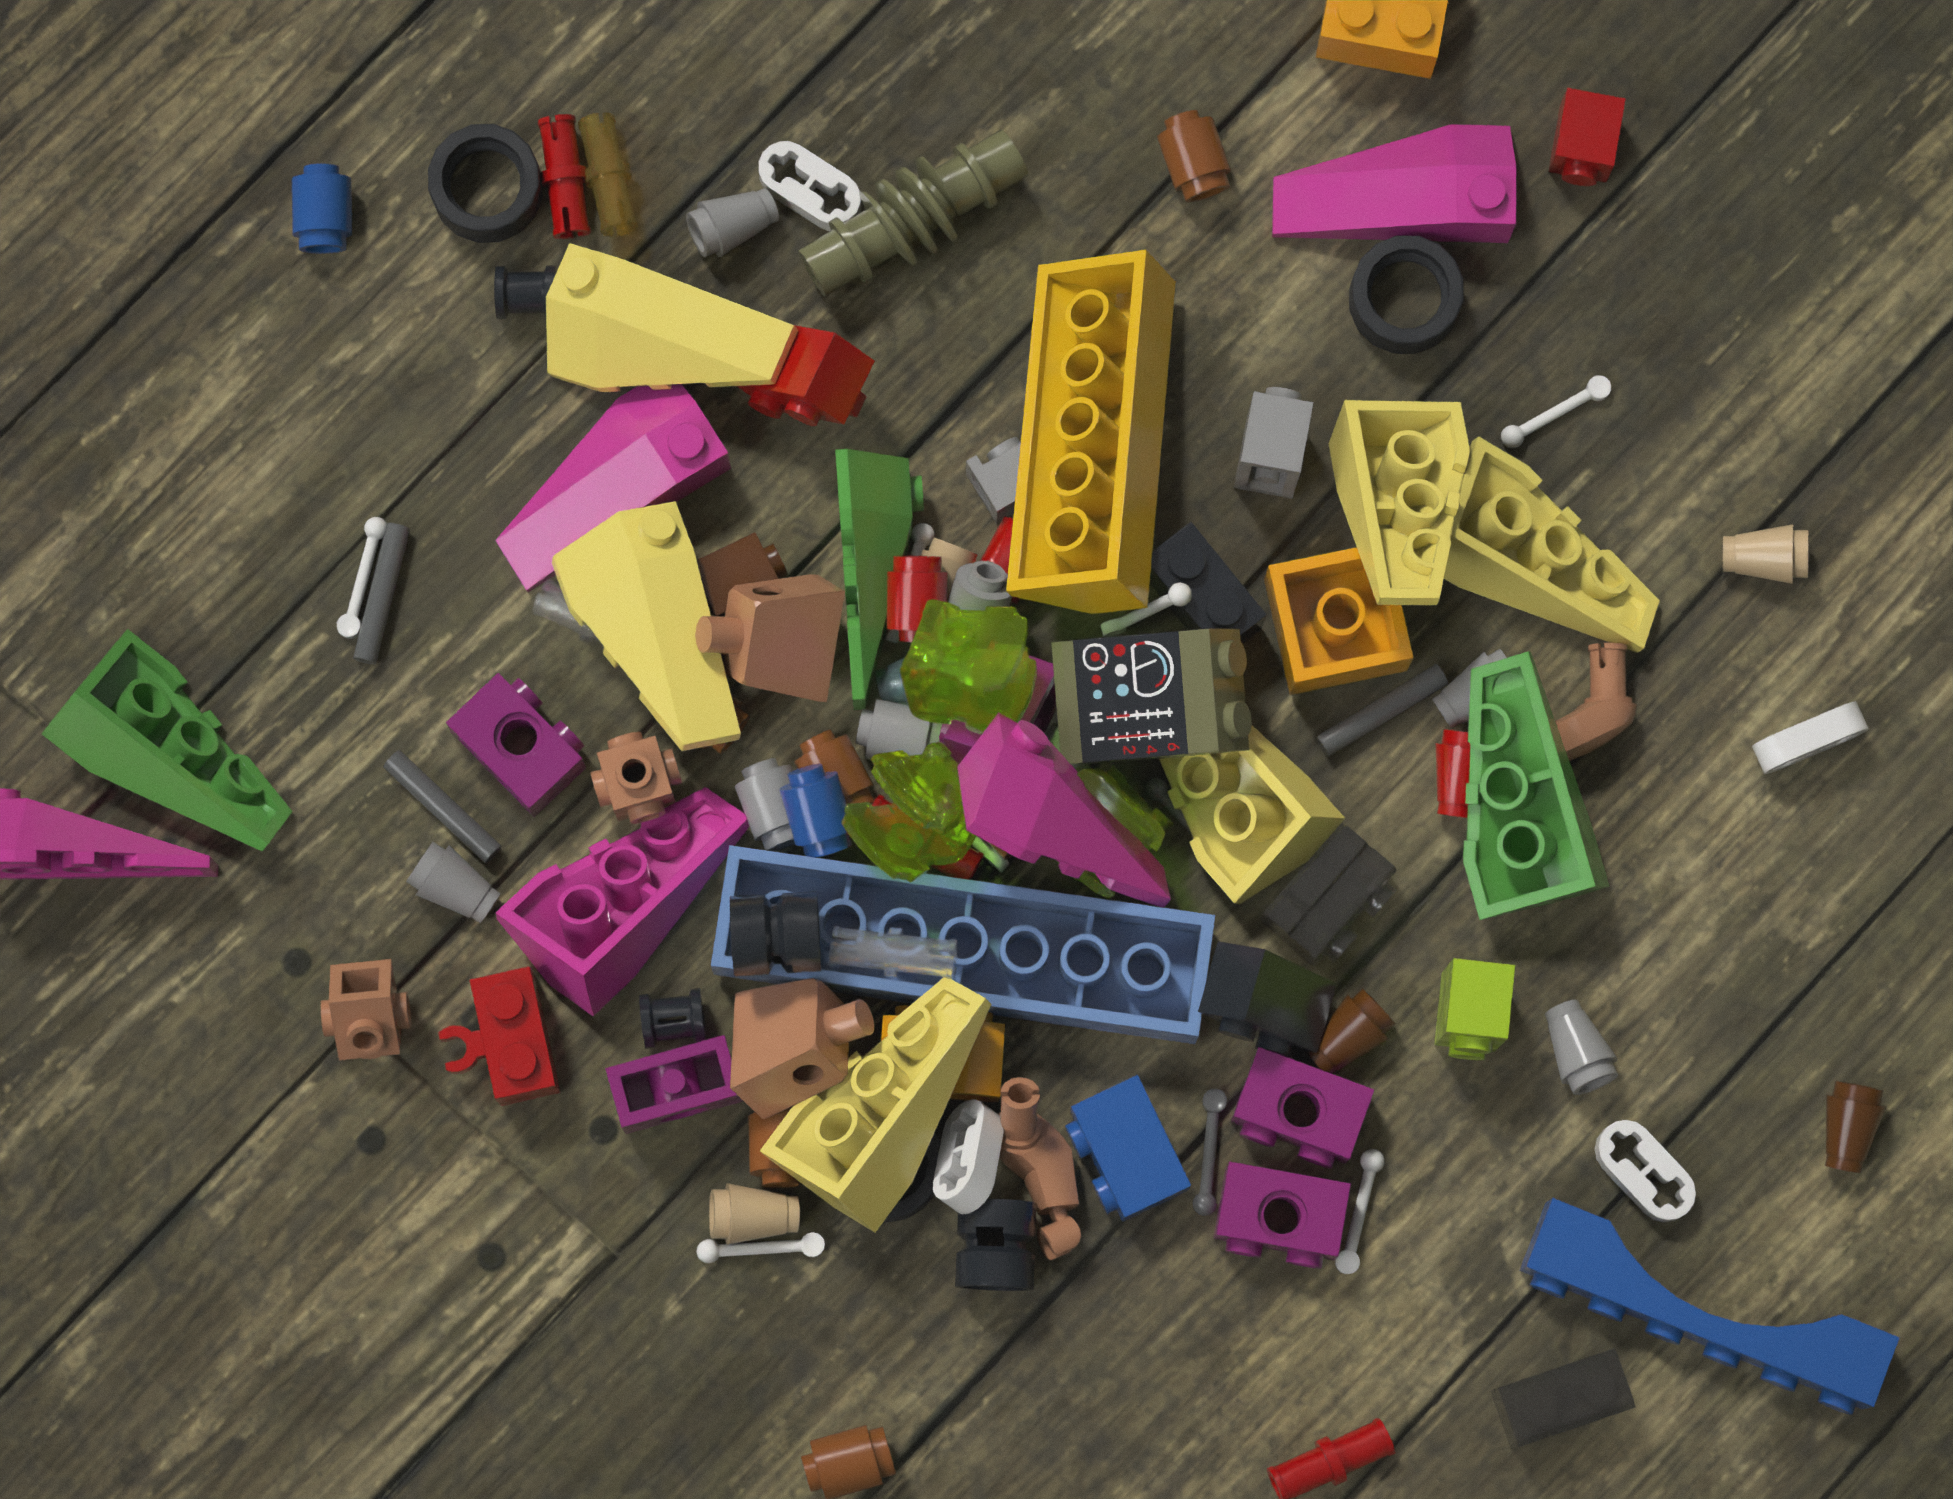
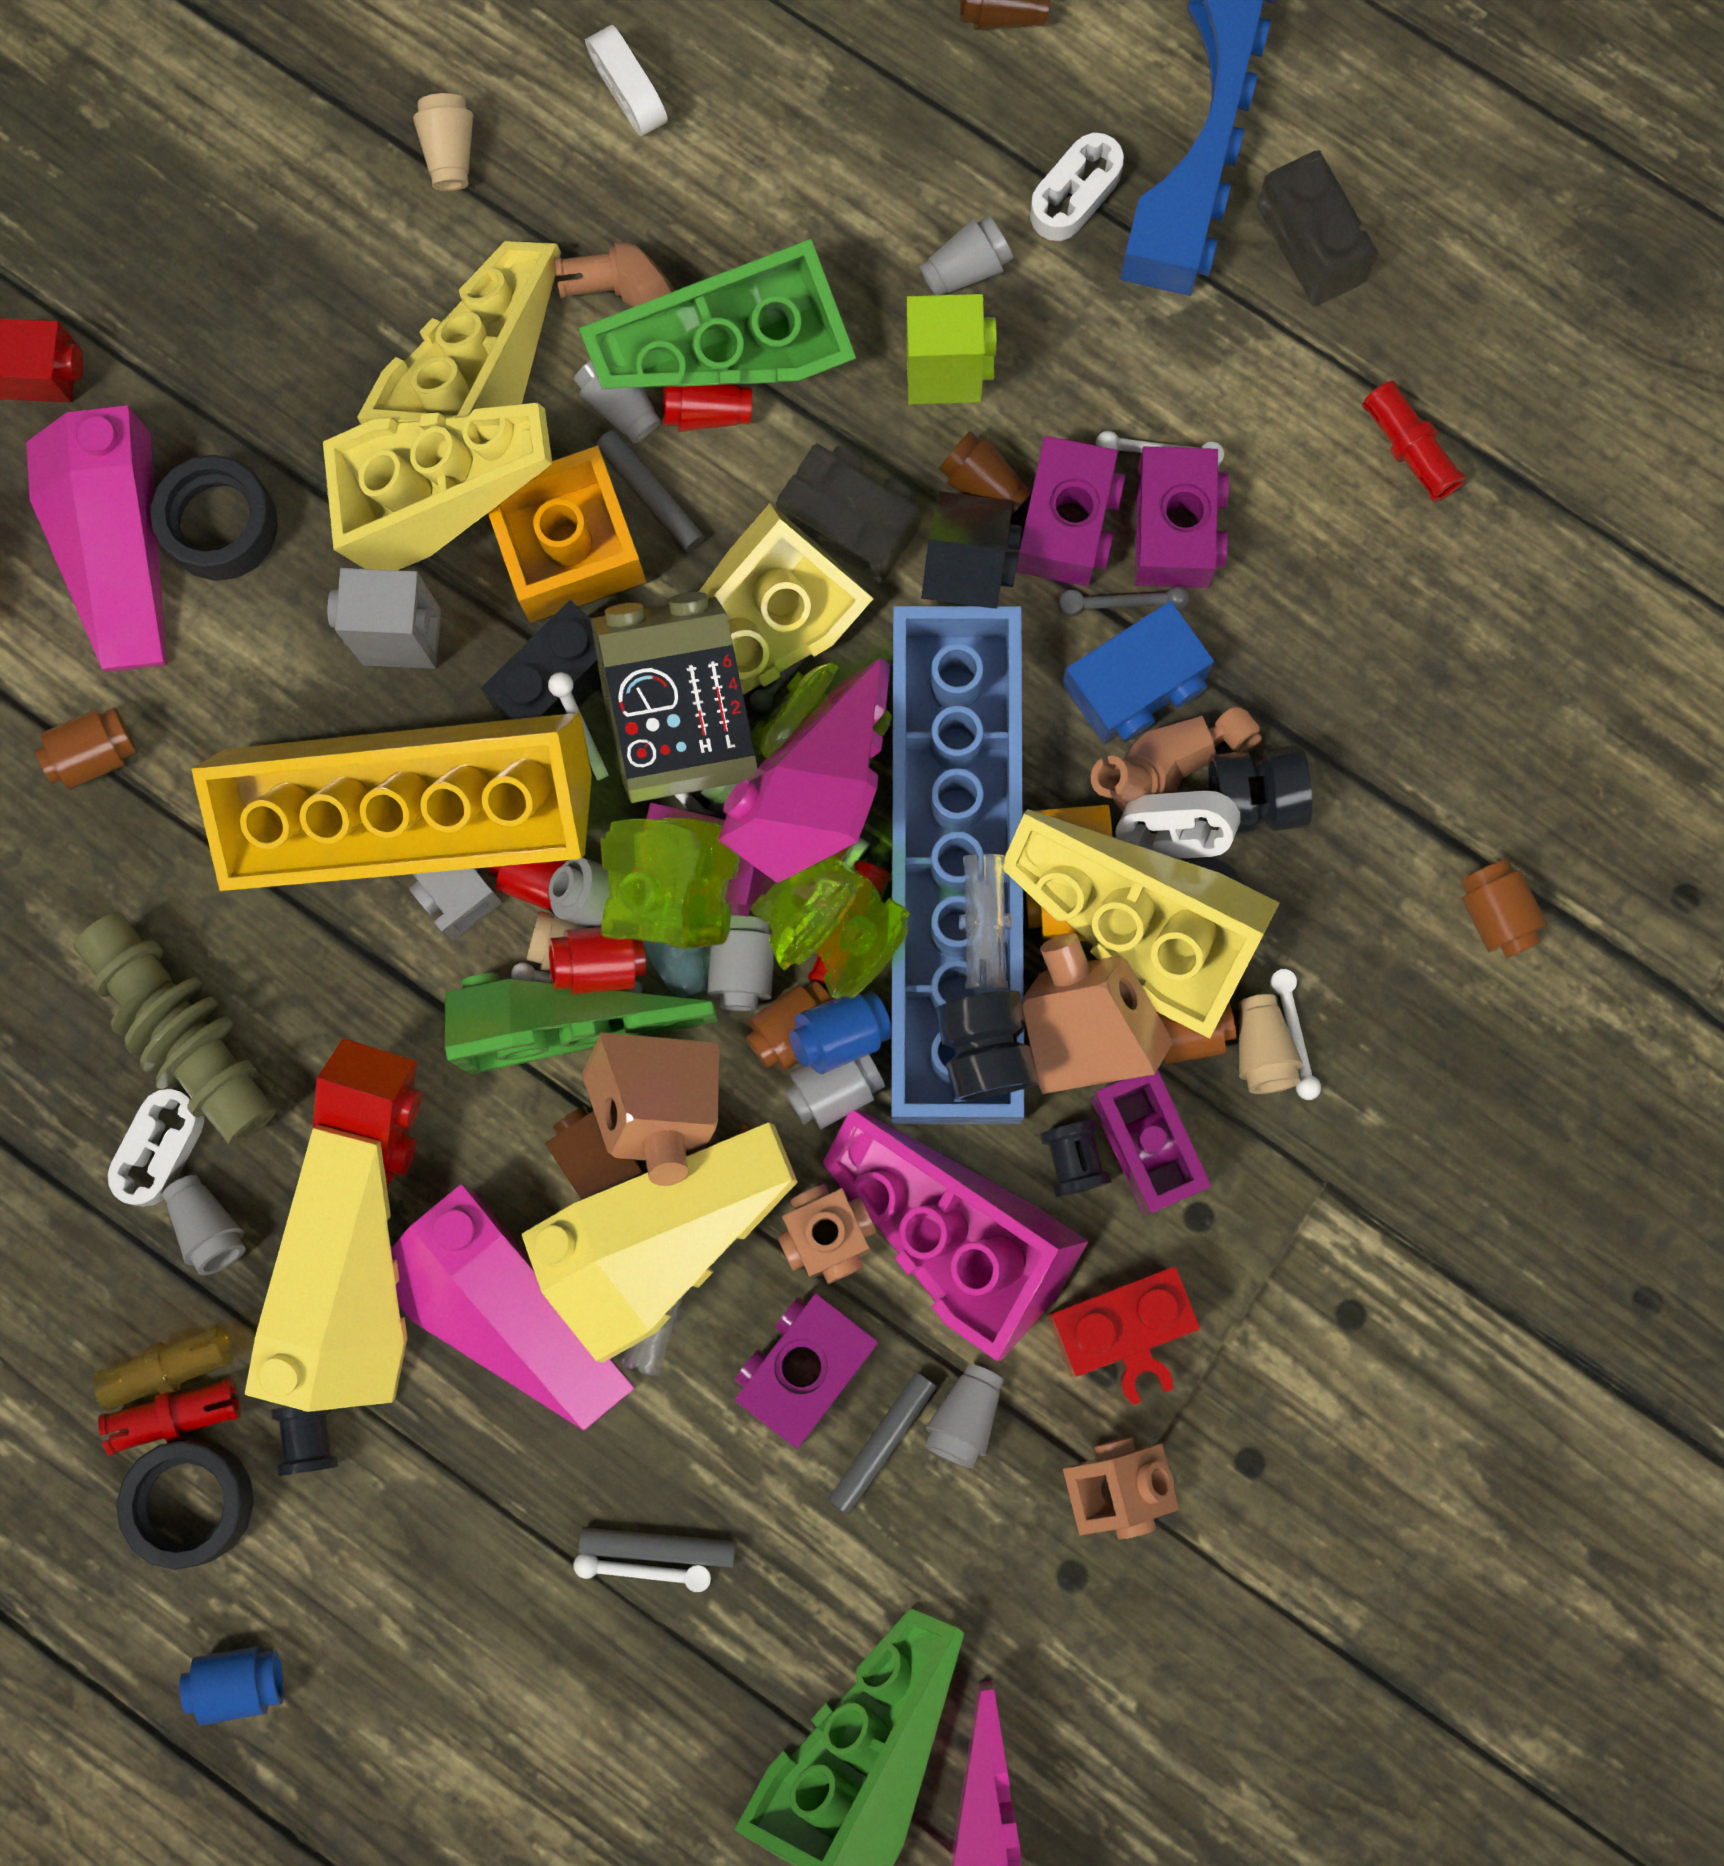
camera: 90 degrees left, 0 degrees up
white hinge [1501,375,1611,448] -> none

